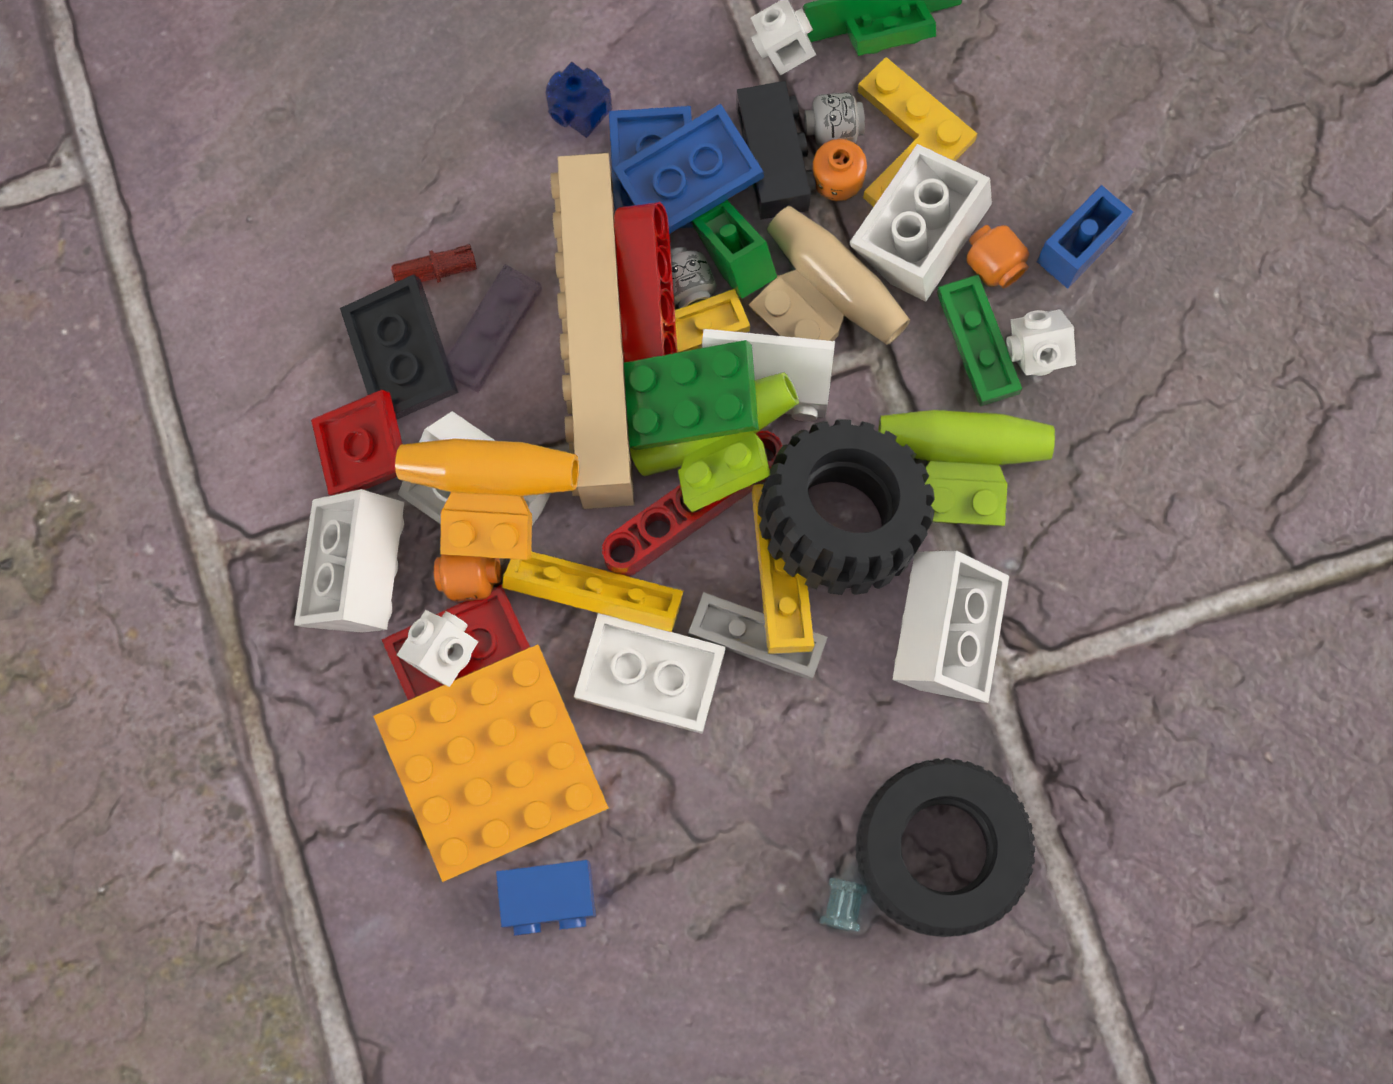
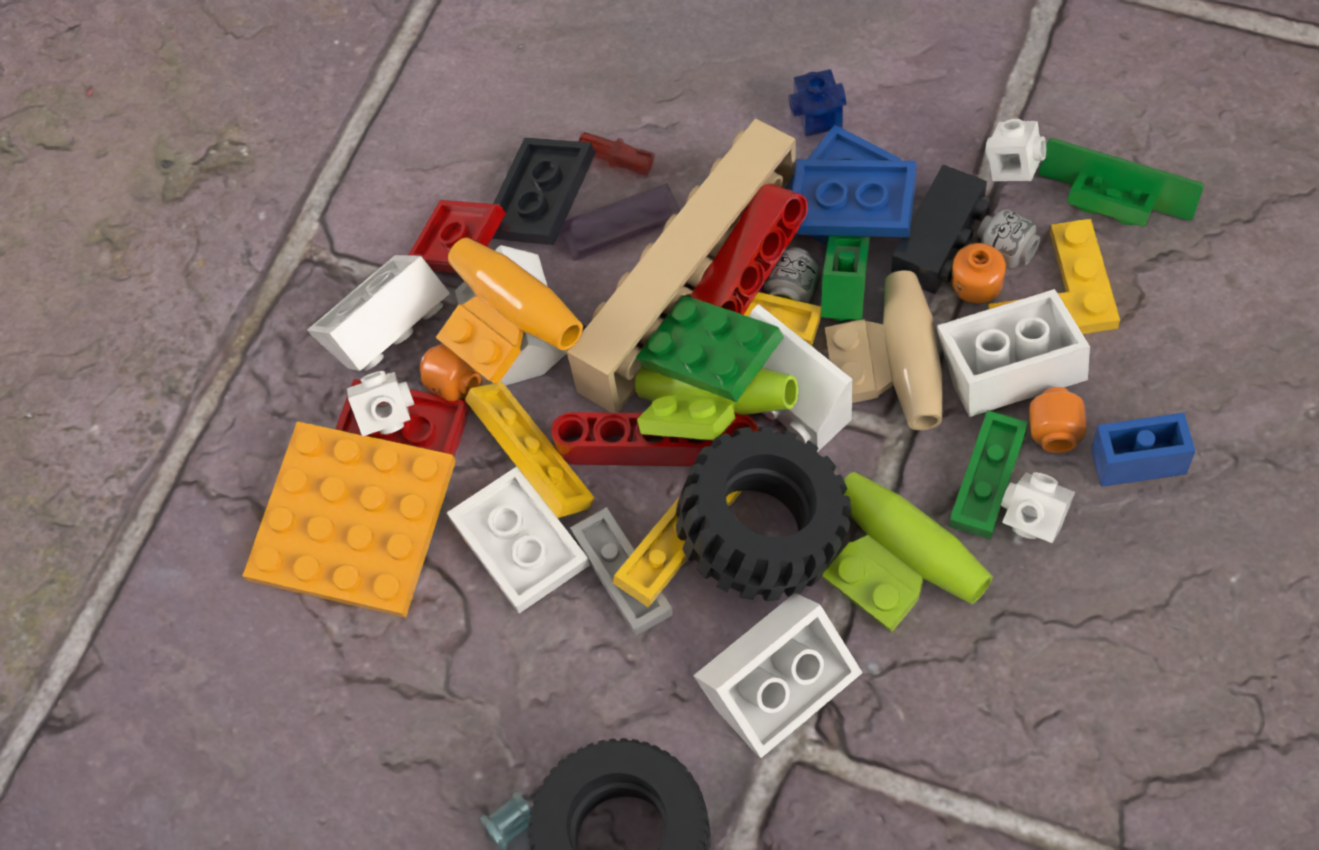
camera: 45 degrees right, 15 degrees down
blue brick [496,860,596,936] -> none

